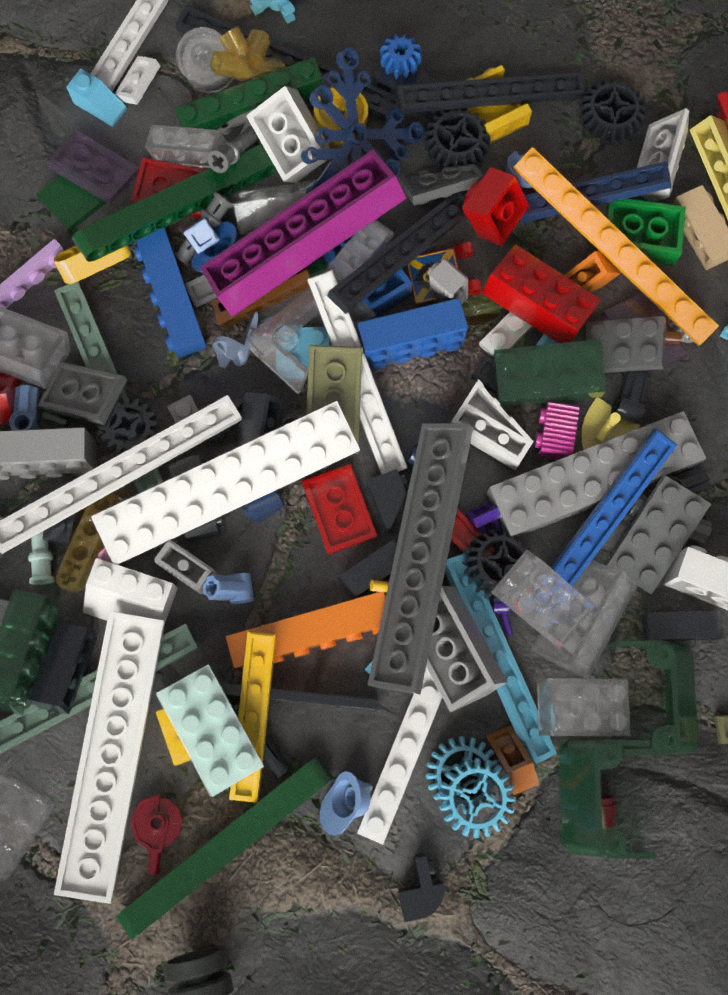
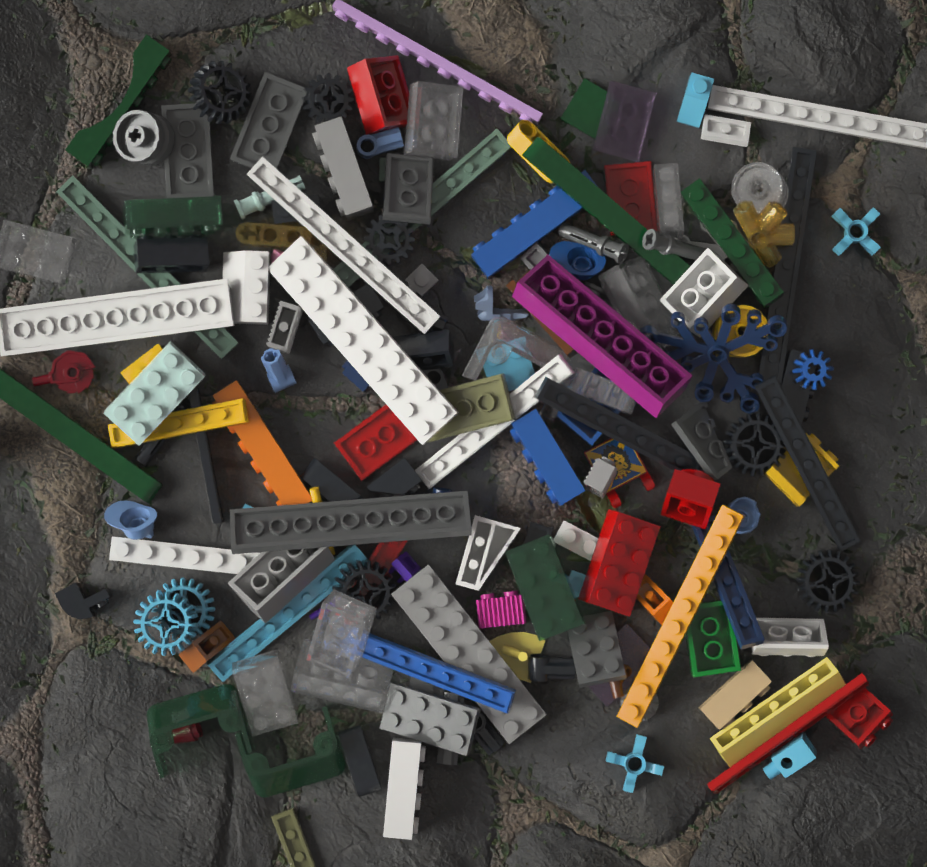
camera: 75 degrees right, 10 degrees up
tile [183,217,219,254] -> none

